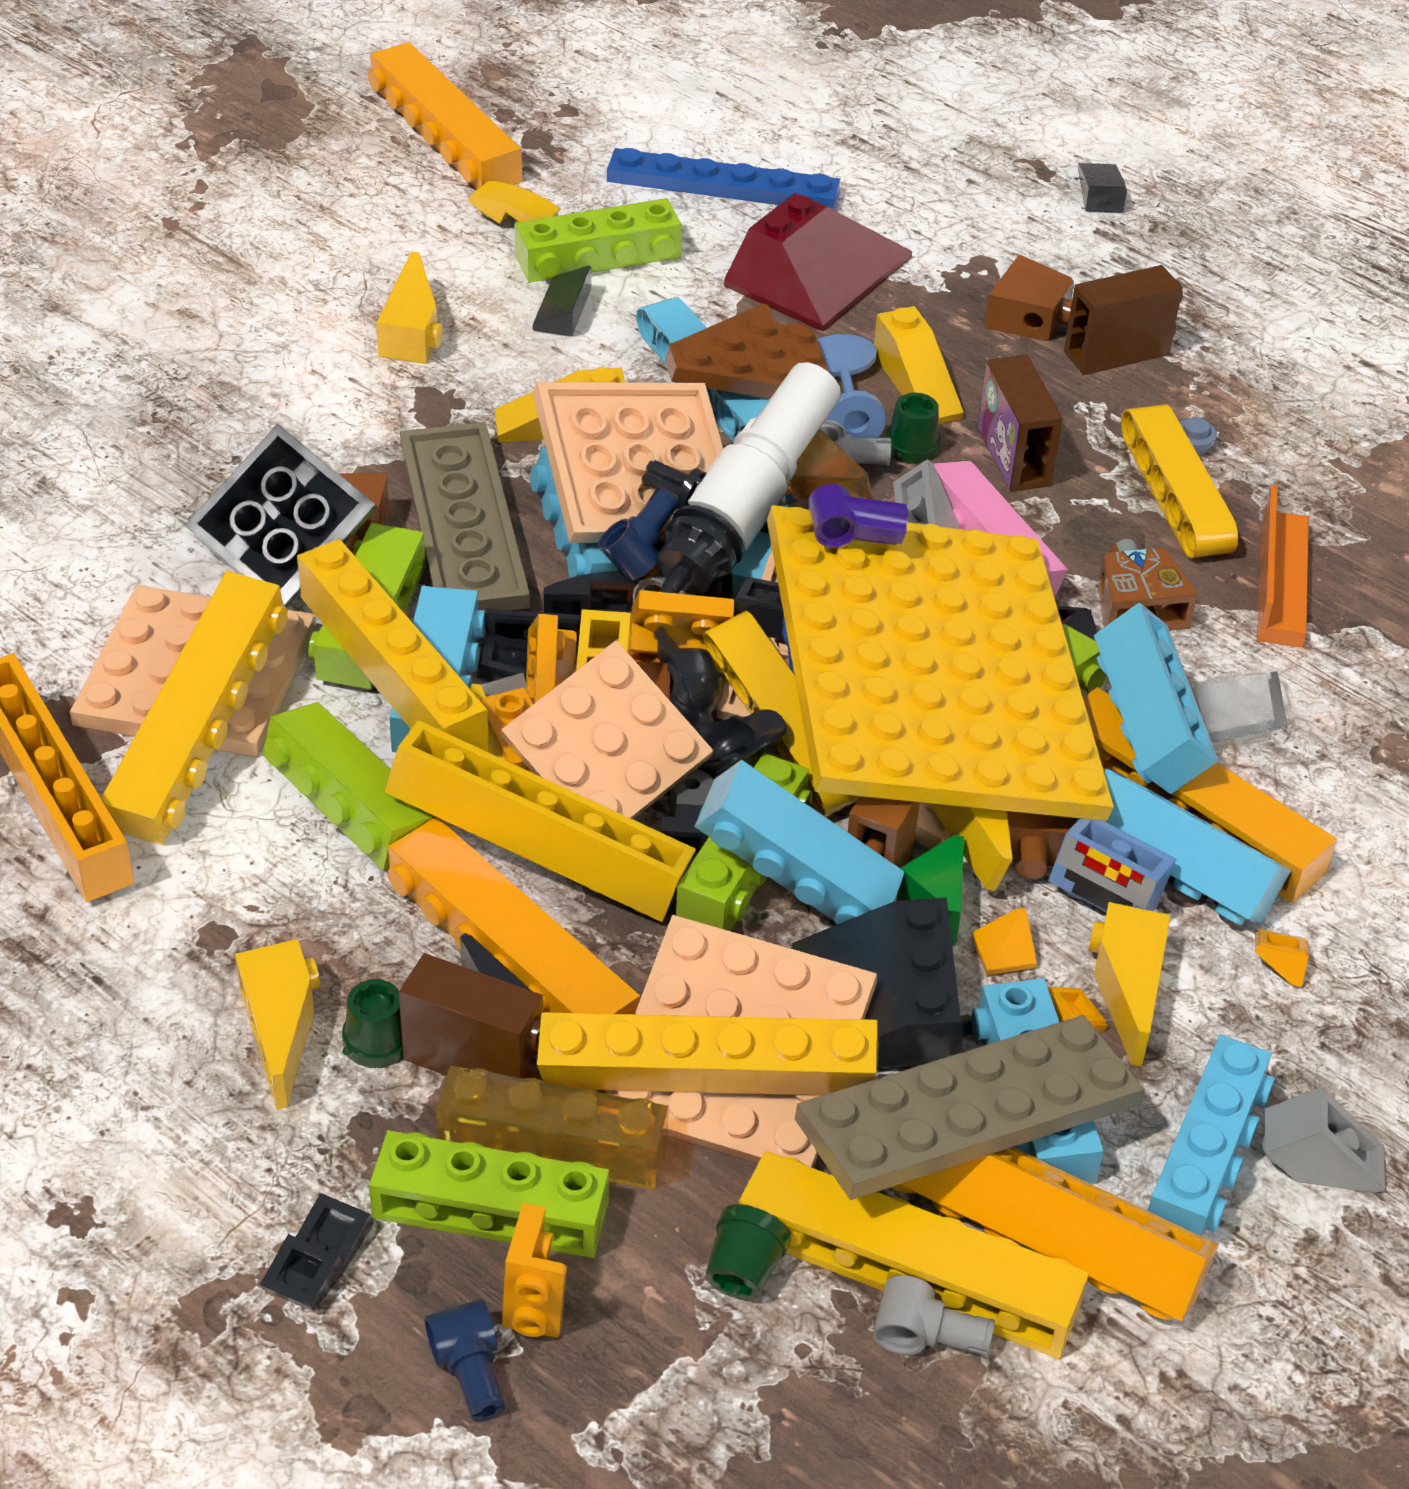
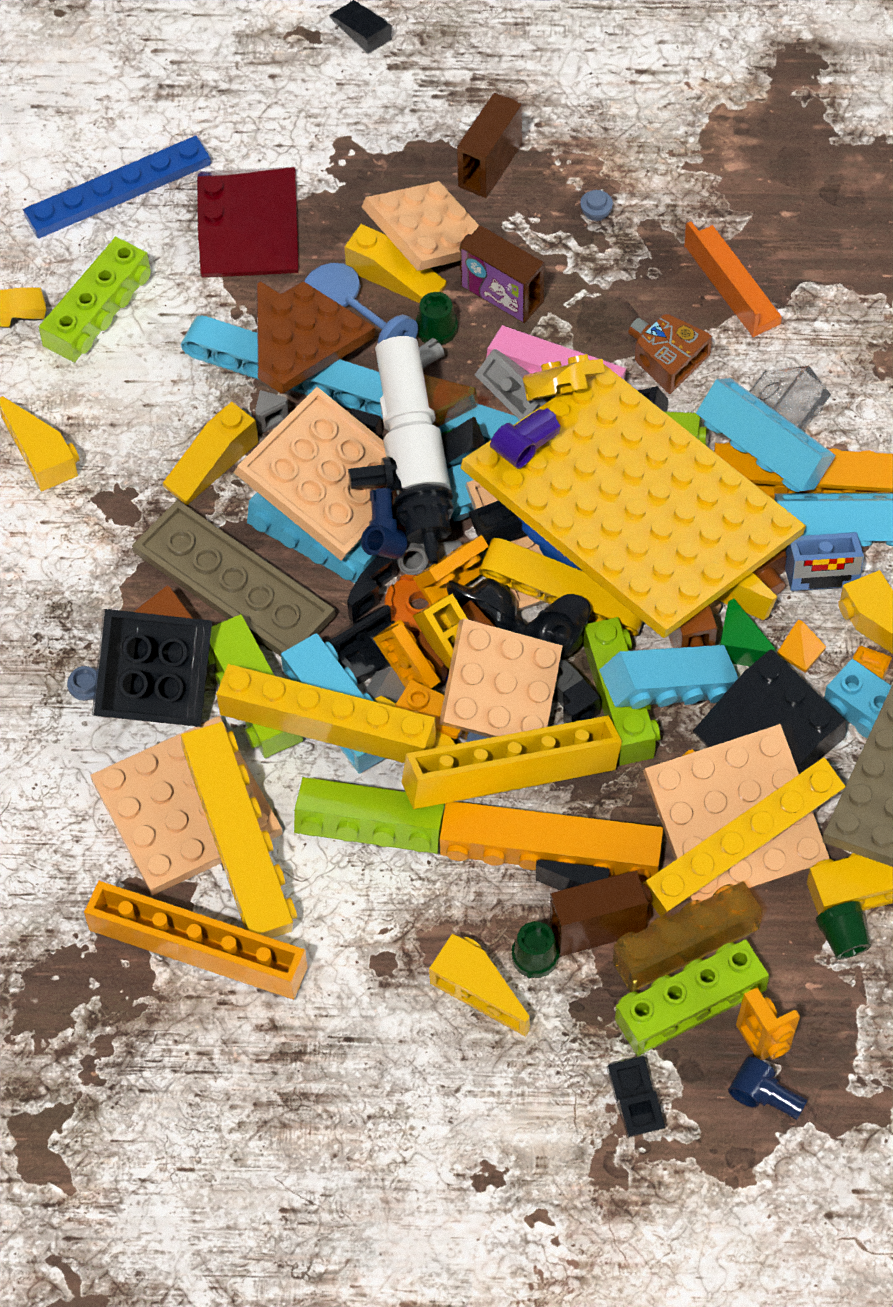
camera: 35 degrees left, 15 degrees up
black slope [532,266,592,336] -> none
dark orange torso [985,255,1074,341] -> none
yellow beam [1121,404,1238,559] -> none
none -> light nougat plate [362,181,479,271]
none -> yellow slope [523,354,605,401]

